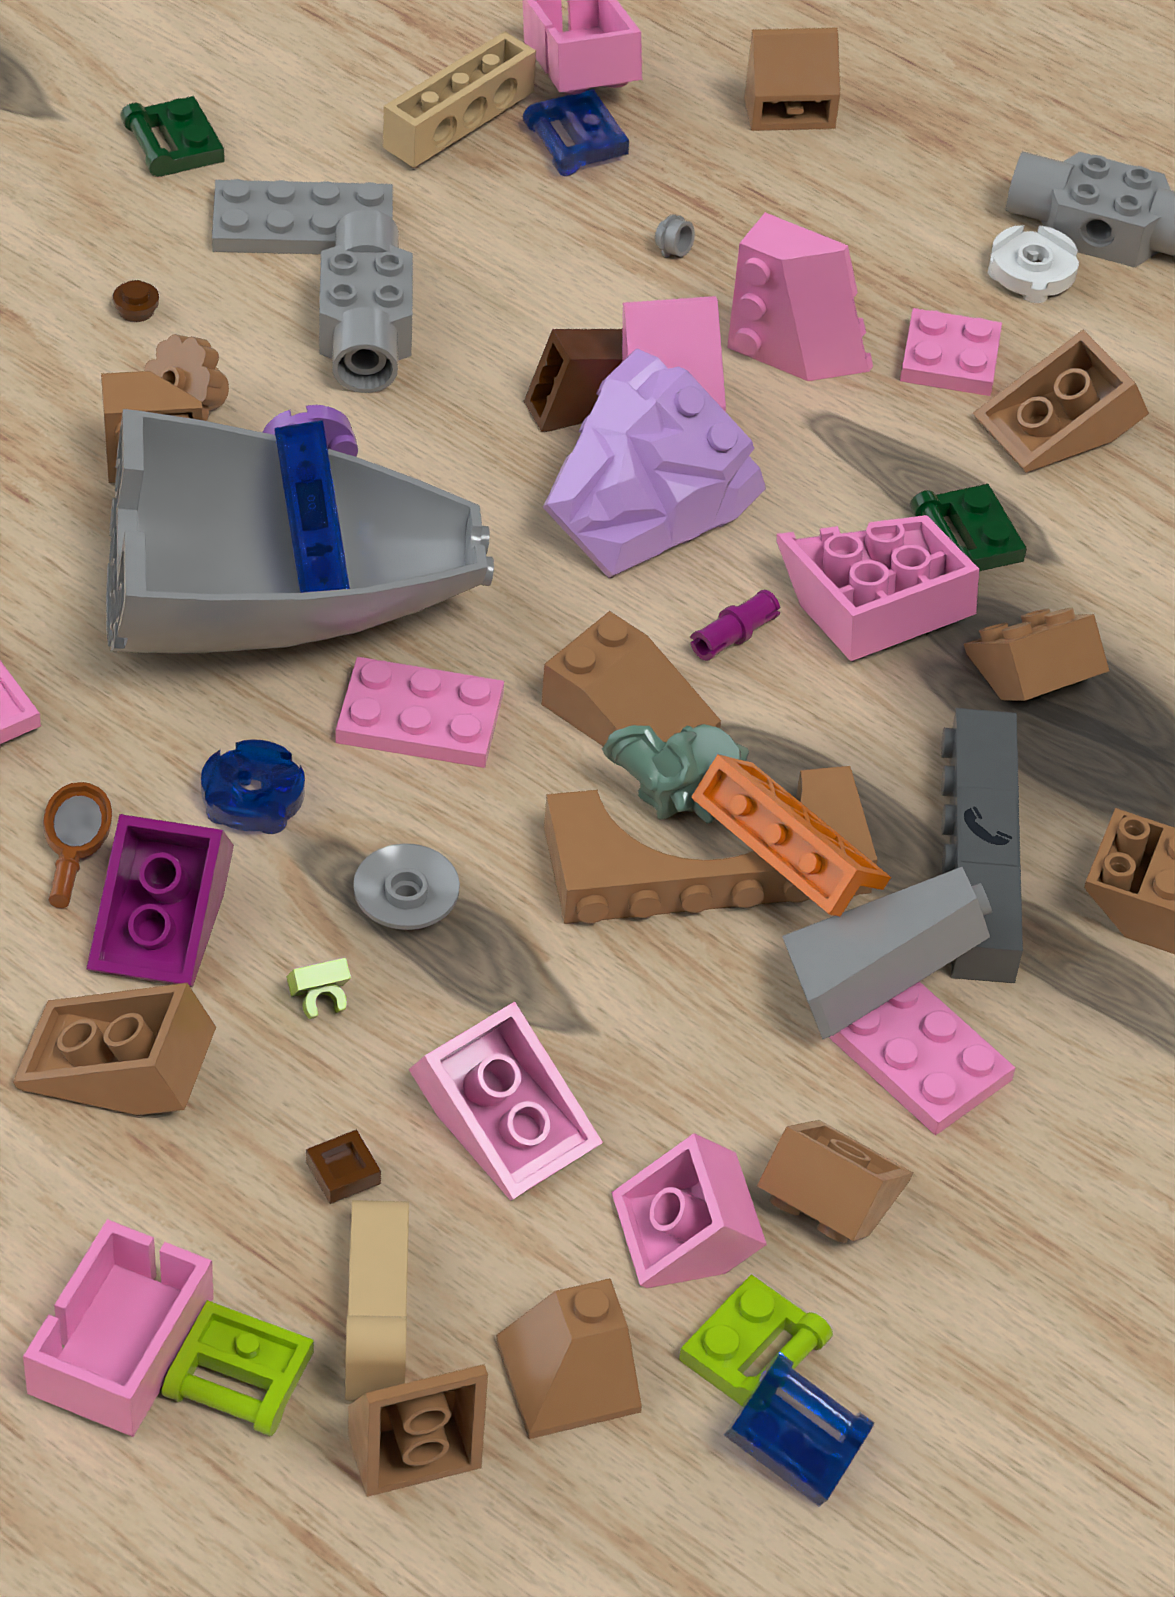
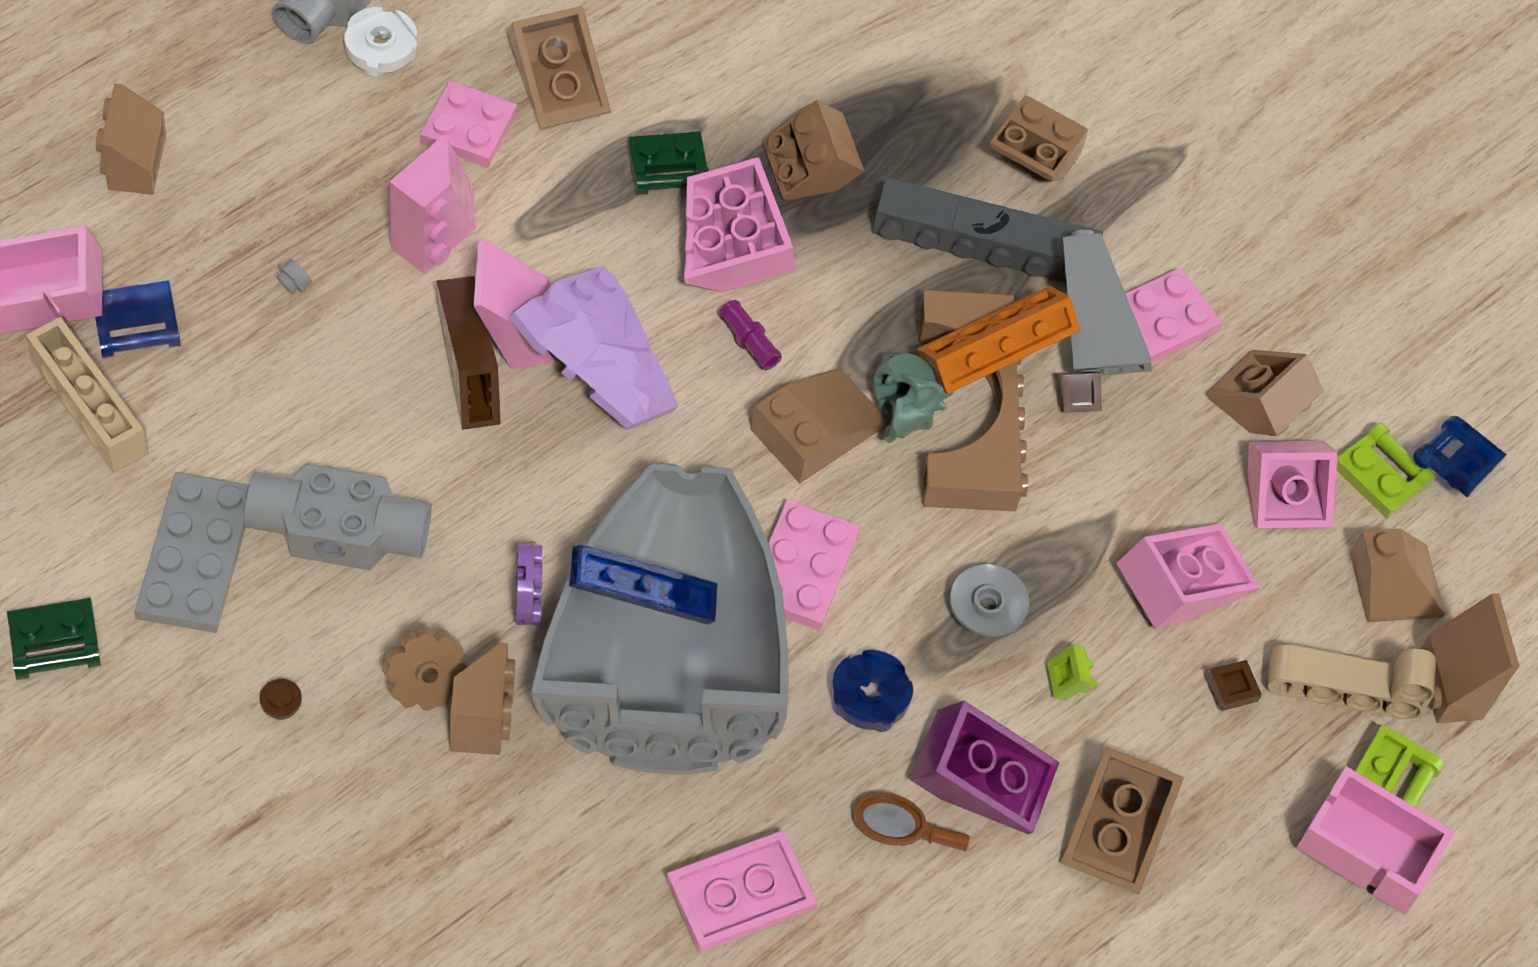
camera: 85 degrees left, 10 degrees up
none -> plate [1060,372,1102,413]

